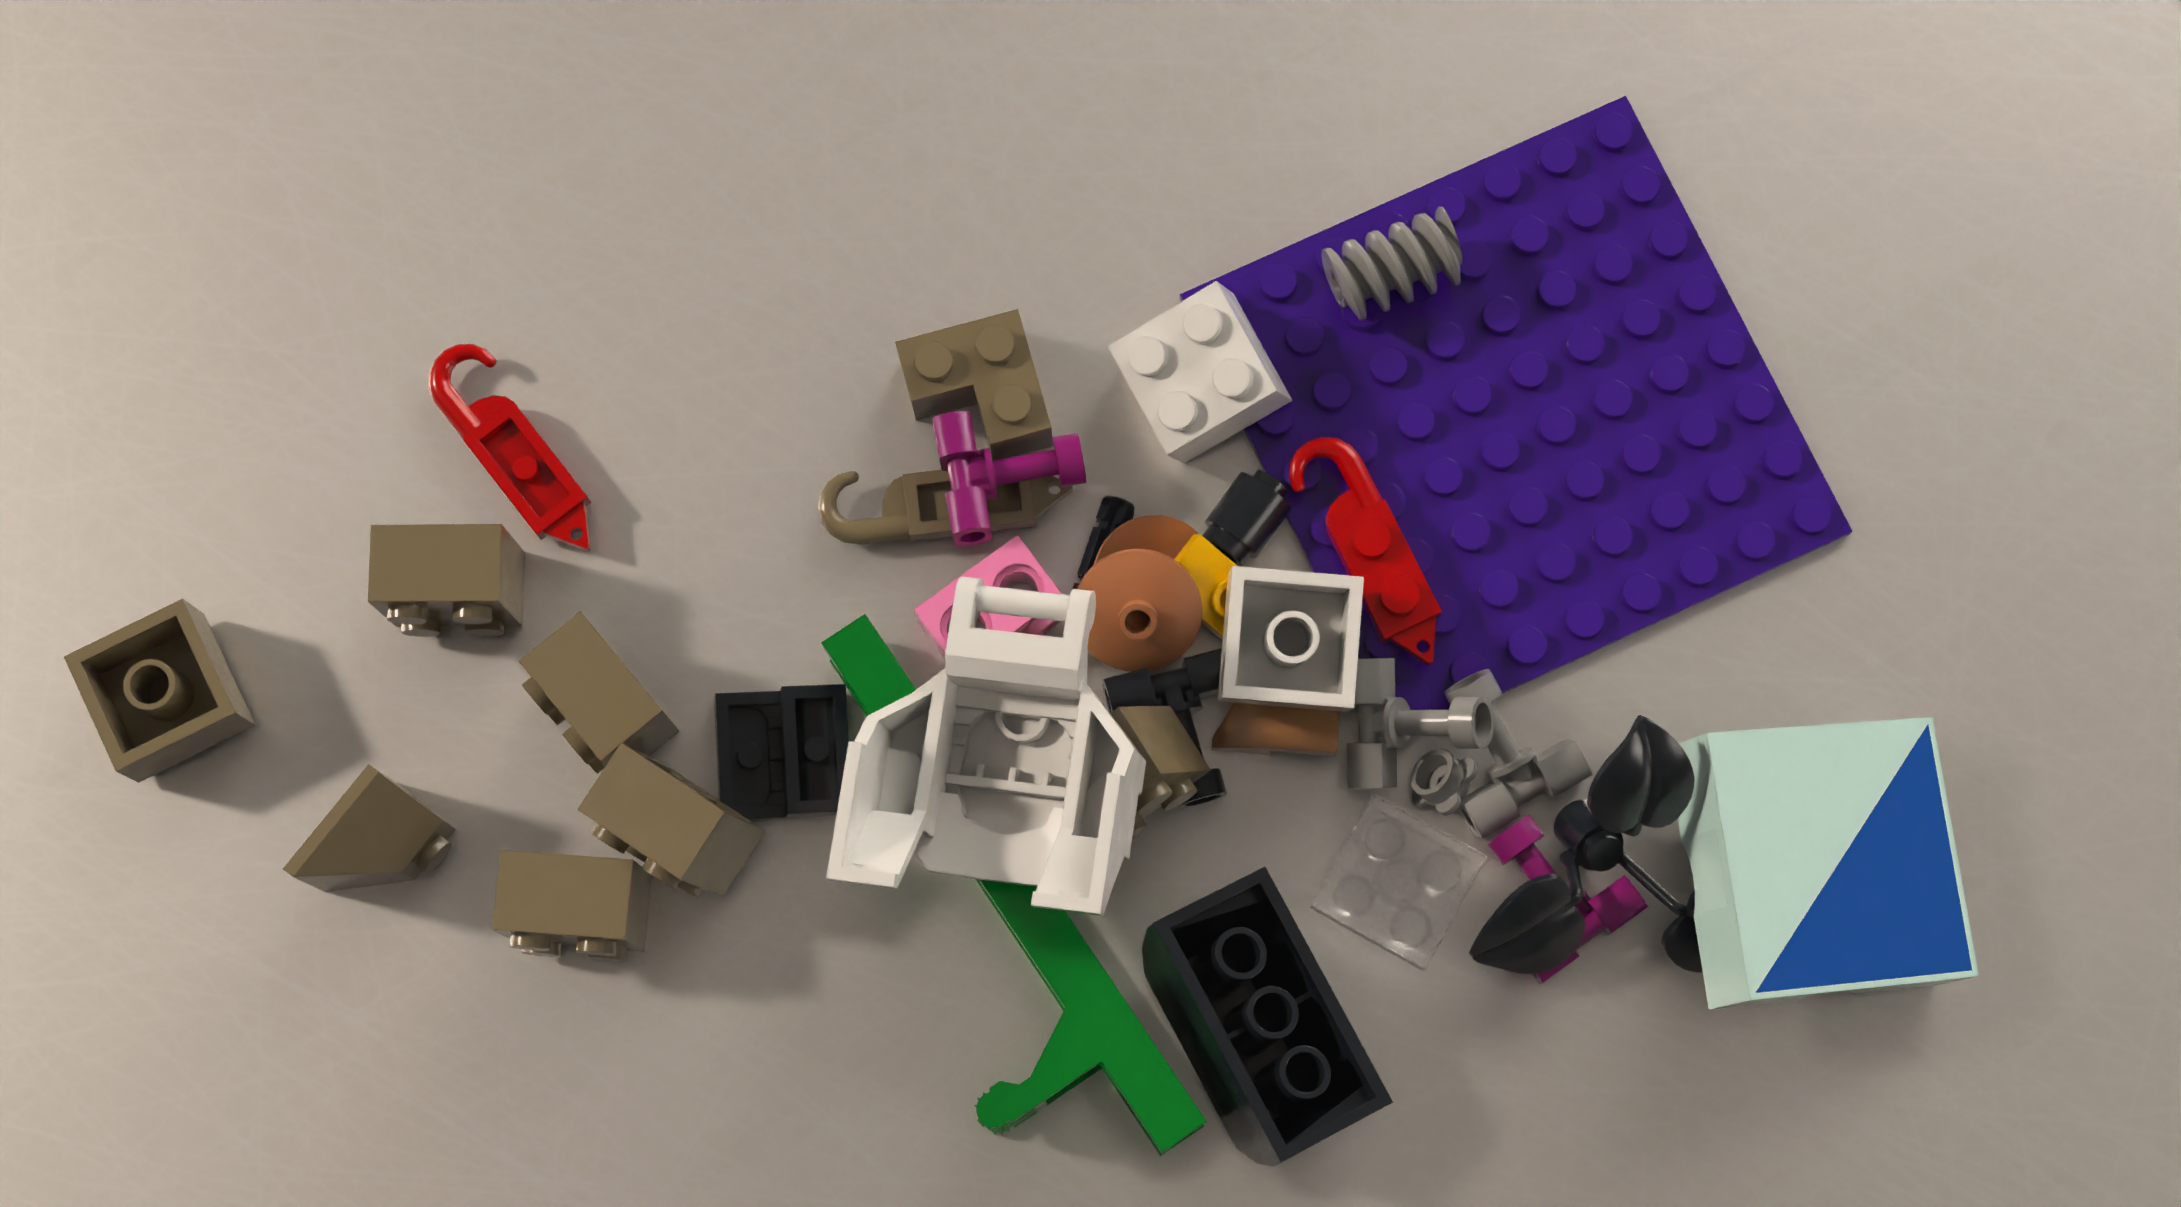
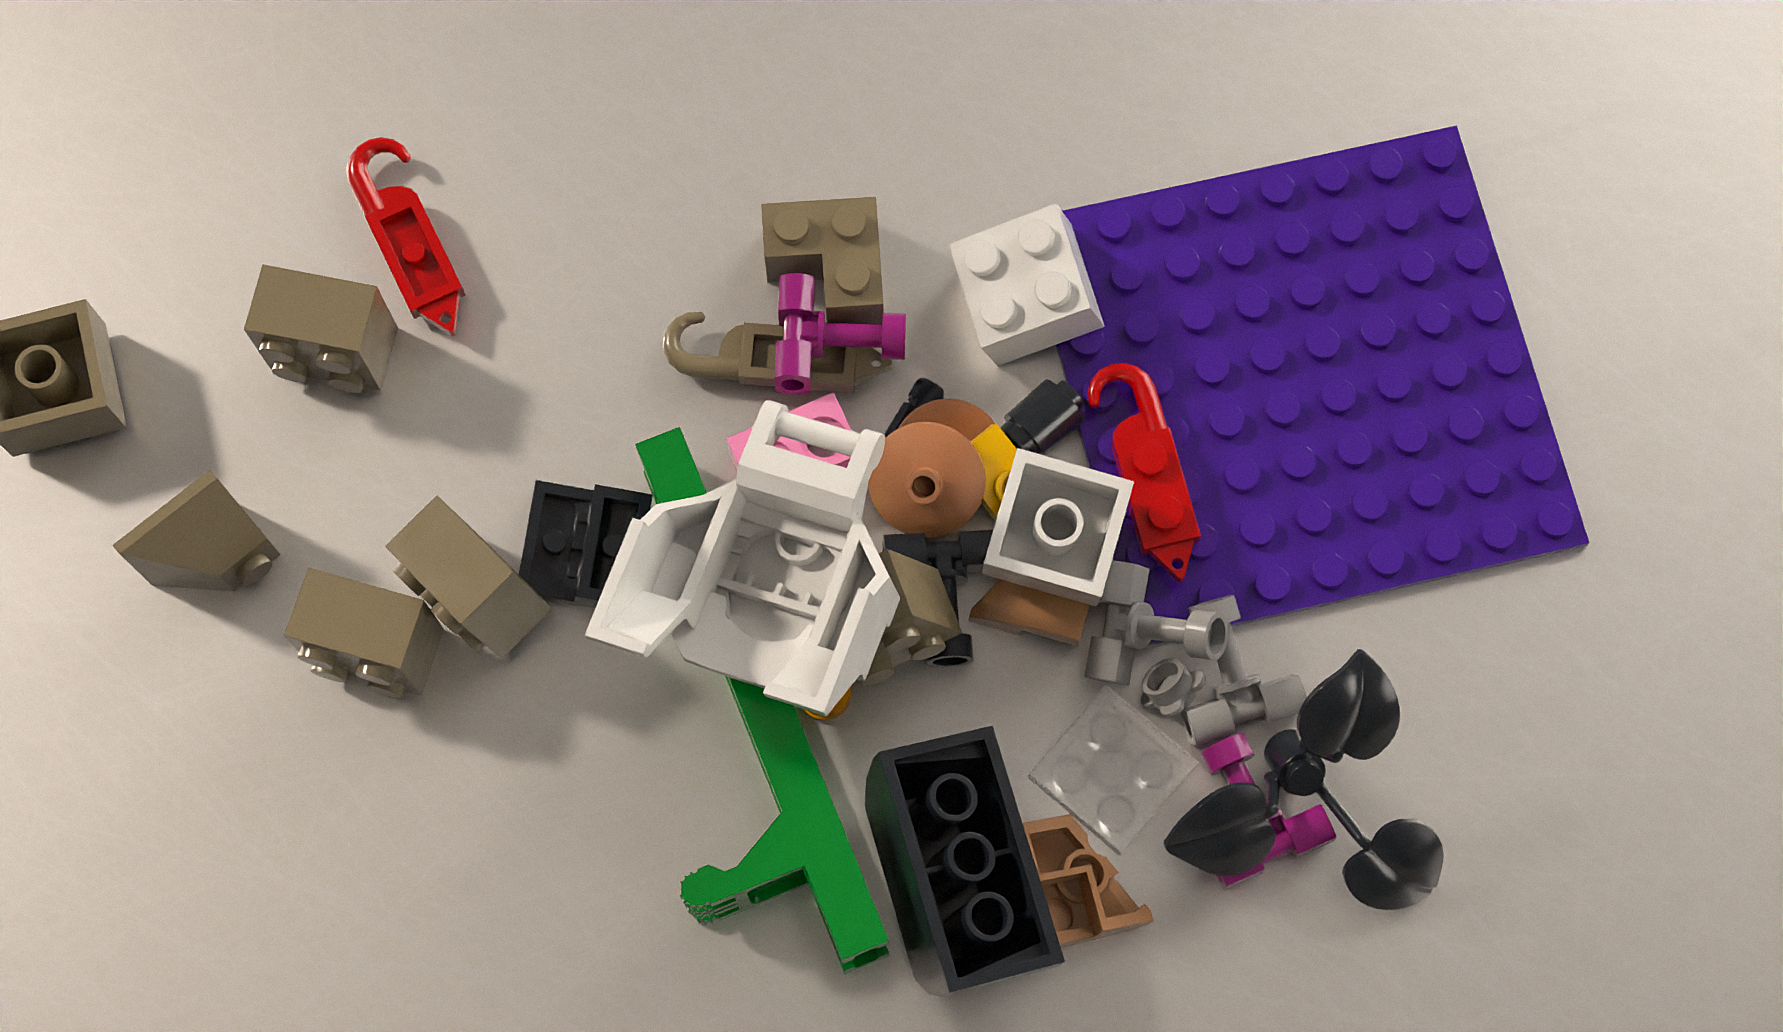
camera: 10 degrees right, 5 degrees down
dark tan brick [519,611,680,774] -> none
light grey piece [1321,206,1462,321] -> none
light aqua tile [1678,717,1979,1010] -> none
none -> medium nougat slope [1023,814,1154,948]

